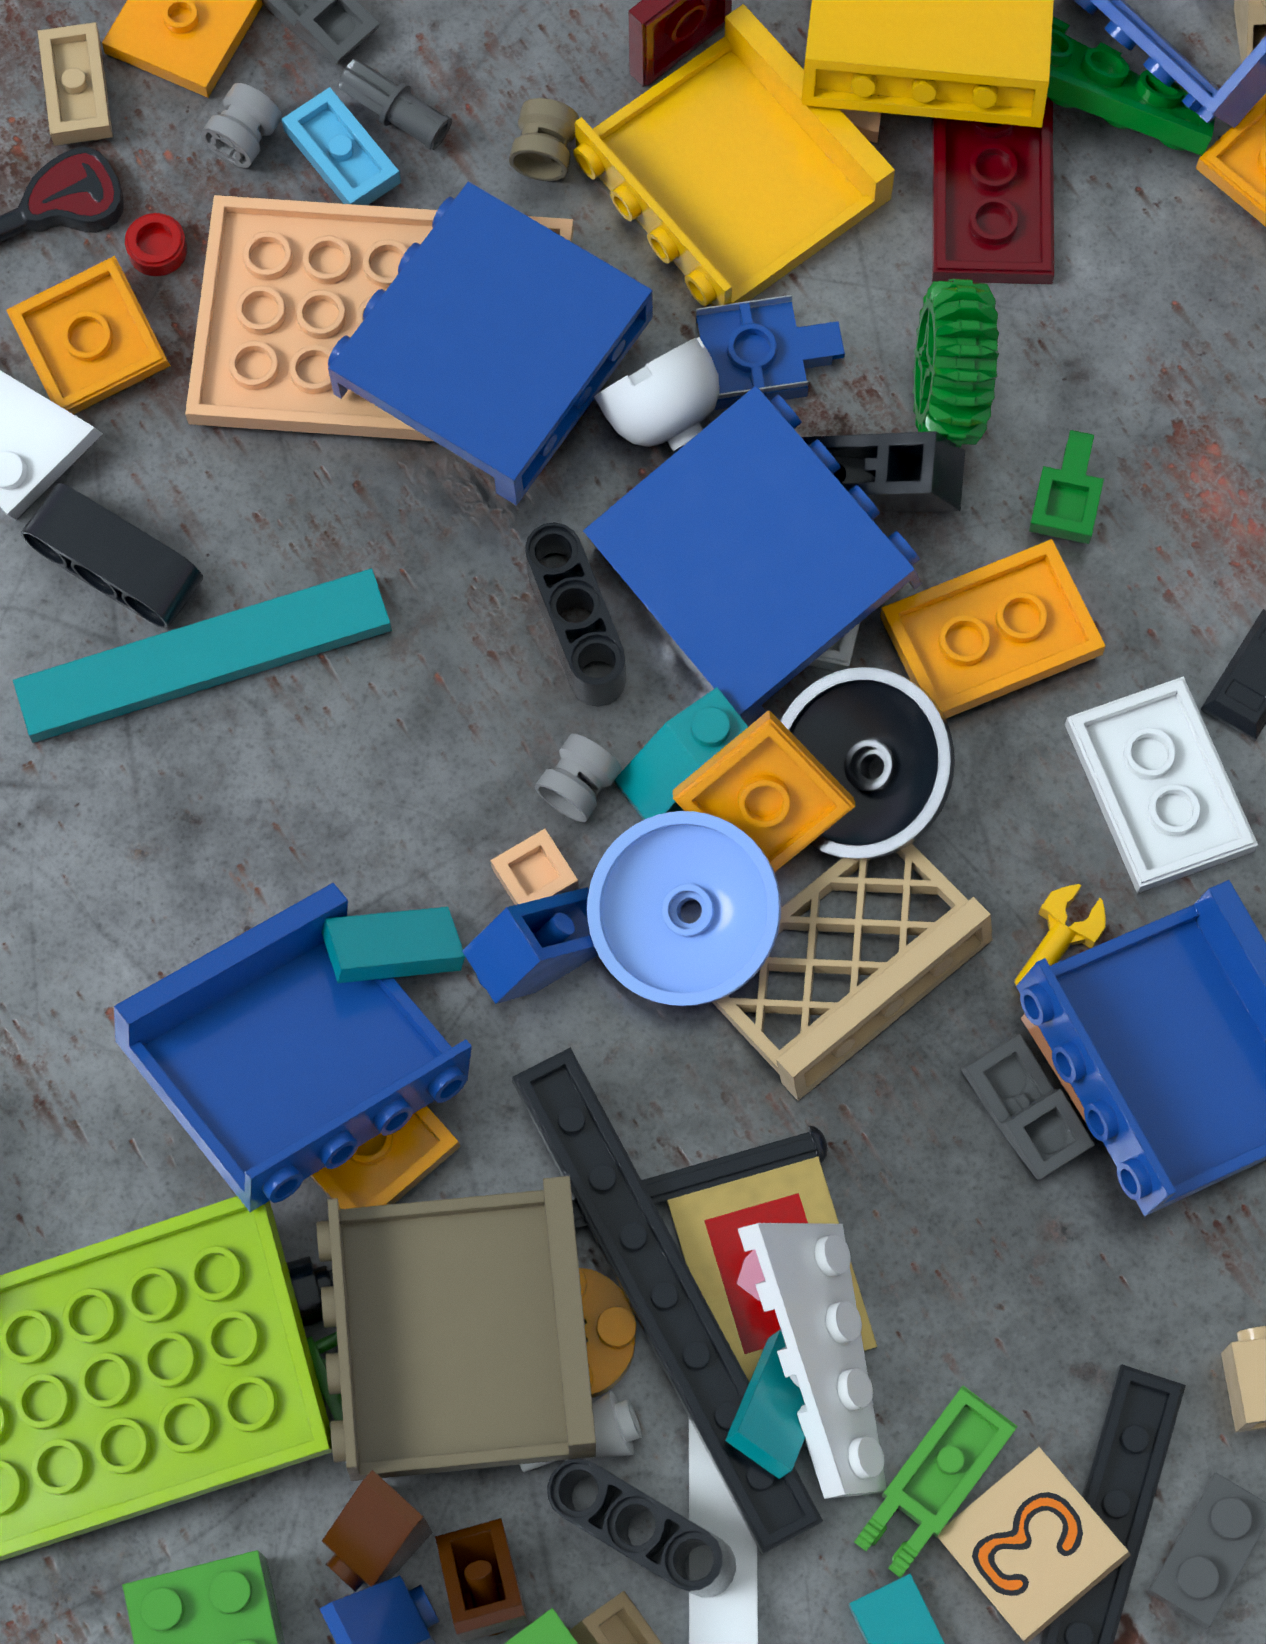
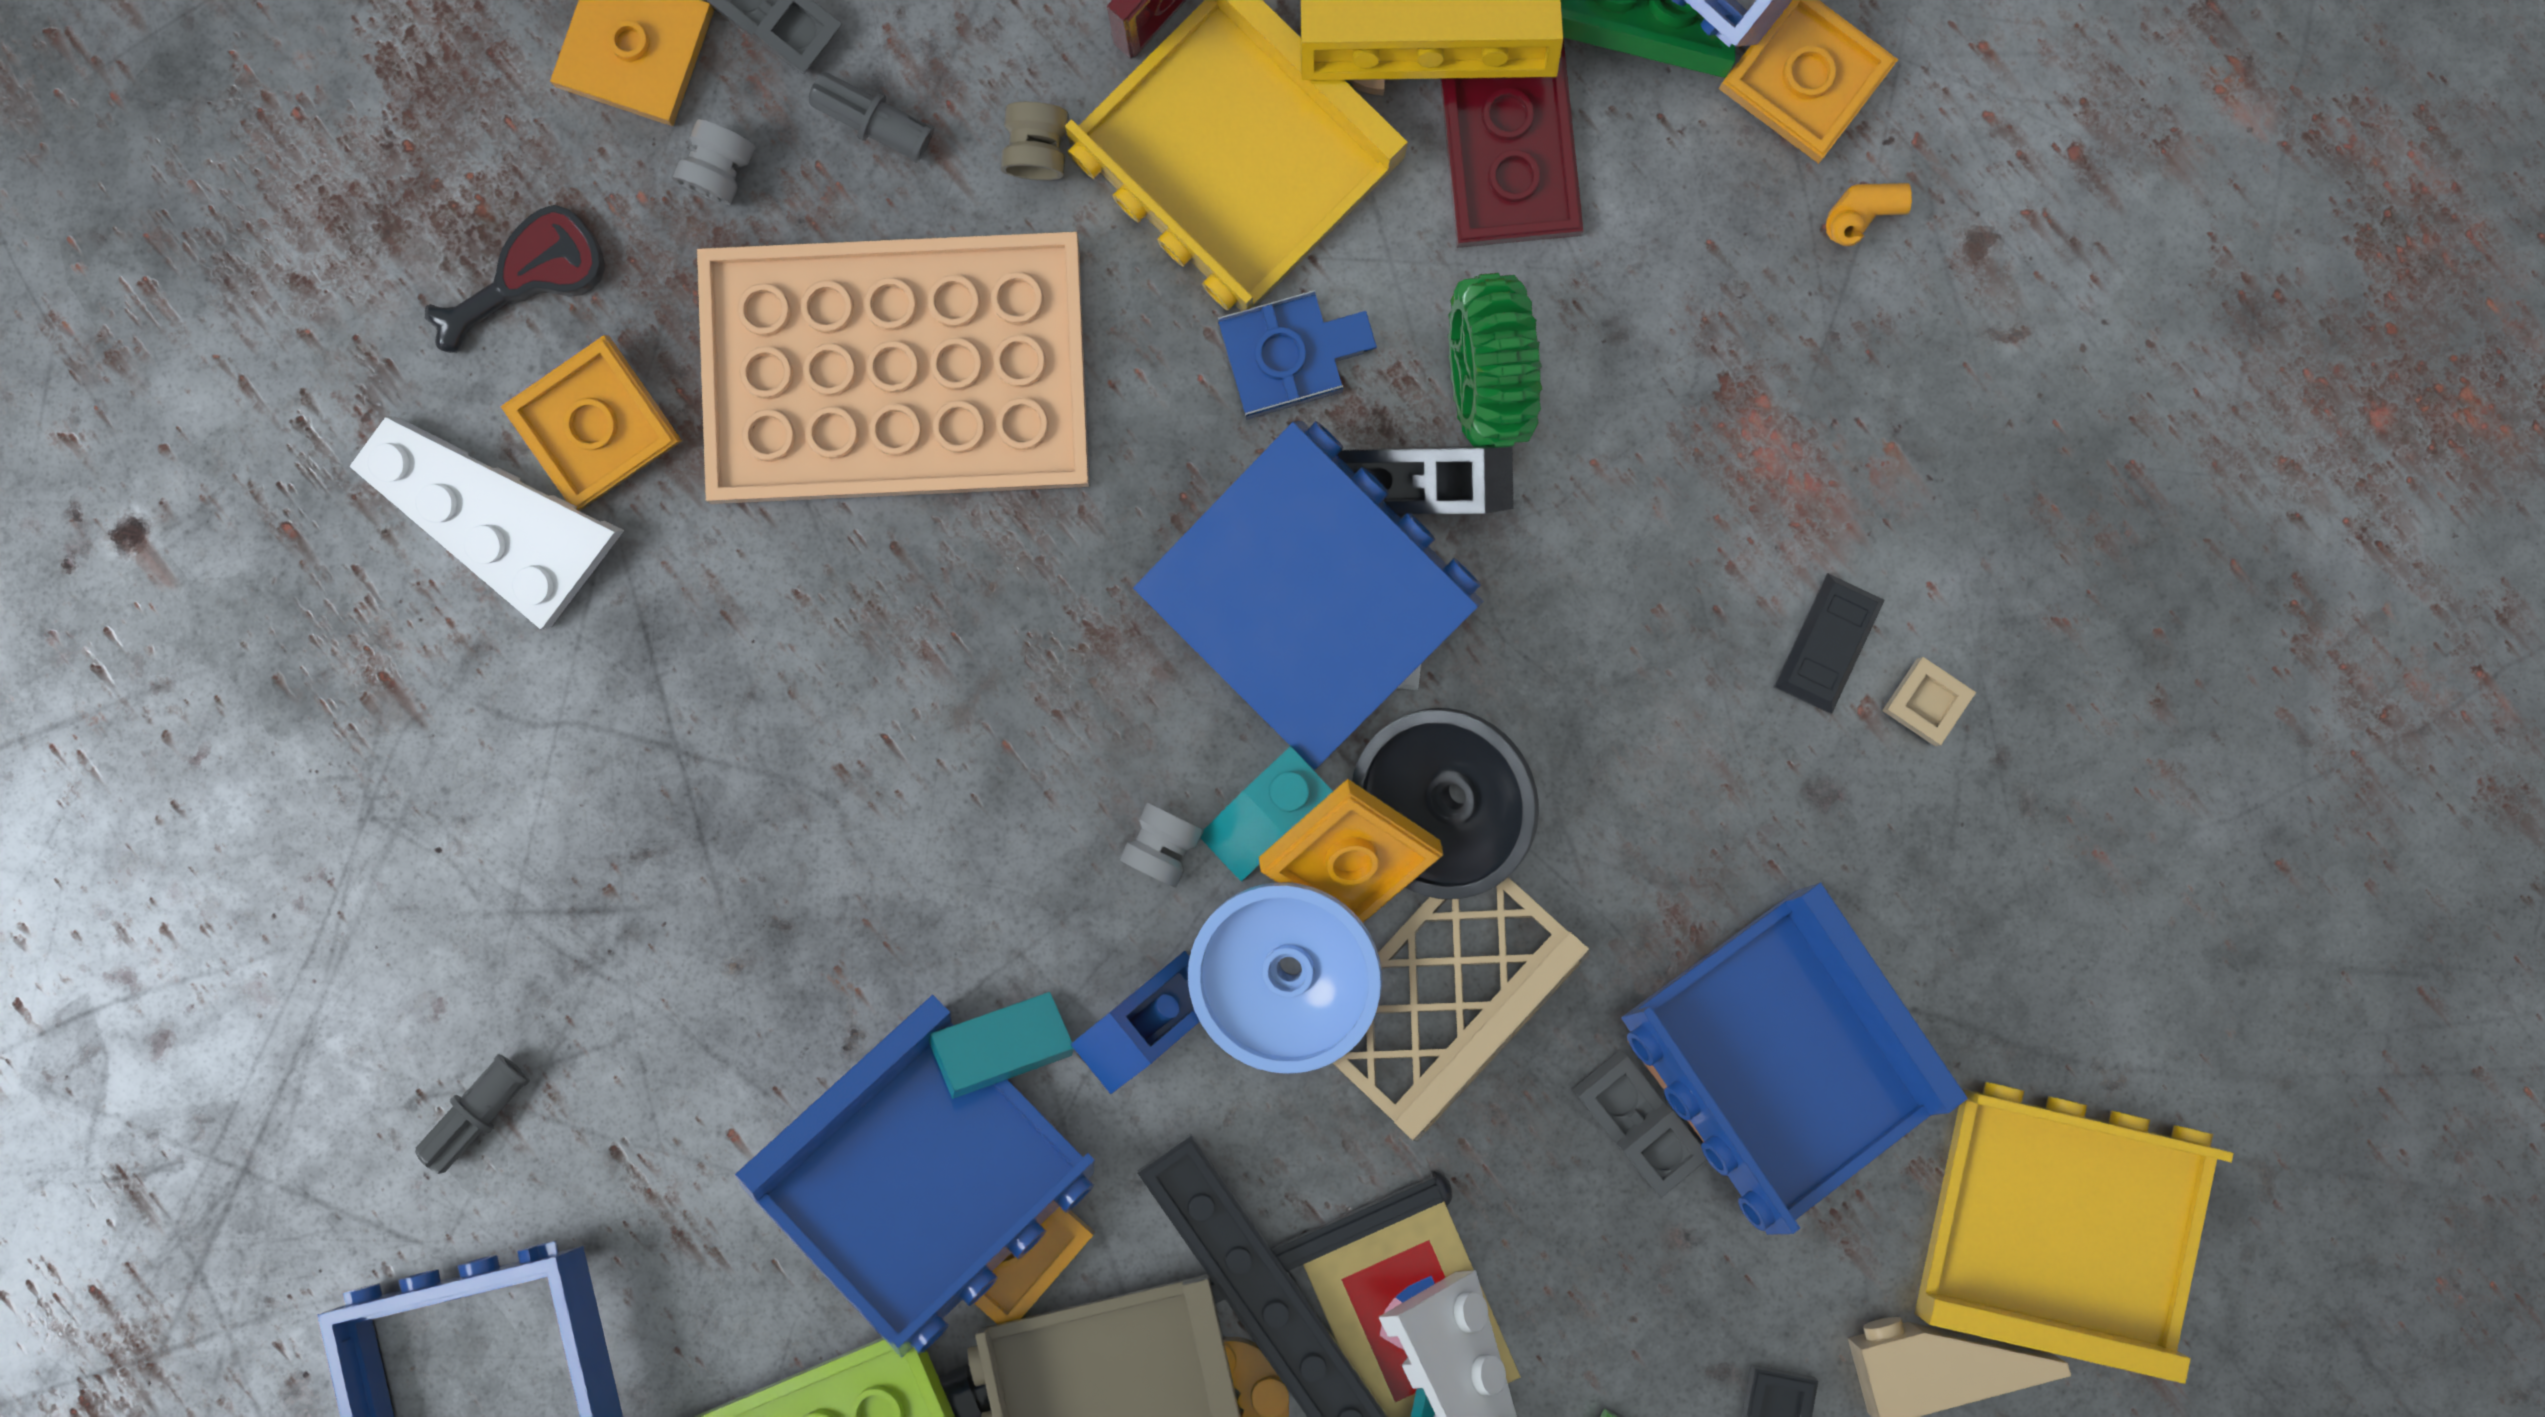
camera: 10 degrees left, 15 degrees up
teal tile [13,568,392,743] -> none
black beam [21,483,203,628] -> none
tan plate [38,22,113,146] -> none
red tile [125,213,187,276] -> none
medium azure plate [281,87,401,205] -> none
blue panel [328,181,653,506] -> none
light nougat tile [490,829,579,905] -> none
black beam [525,522,626,707] -> none
white cylinder [594,337,719,451] -> none
light orange plate [880,539,1106,719] -> none
yellow bar [1014,884,1106,985] -> none
green plate [1029,430,1104,544] -> none
white tile [1065,676,1258,894] -> none

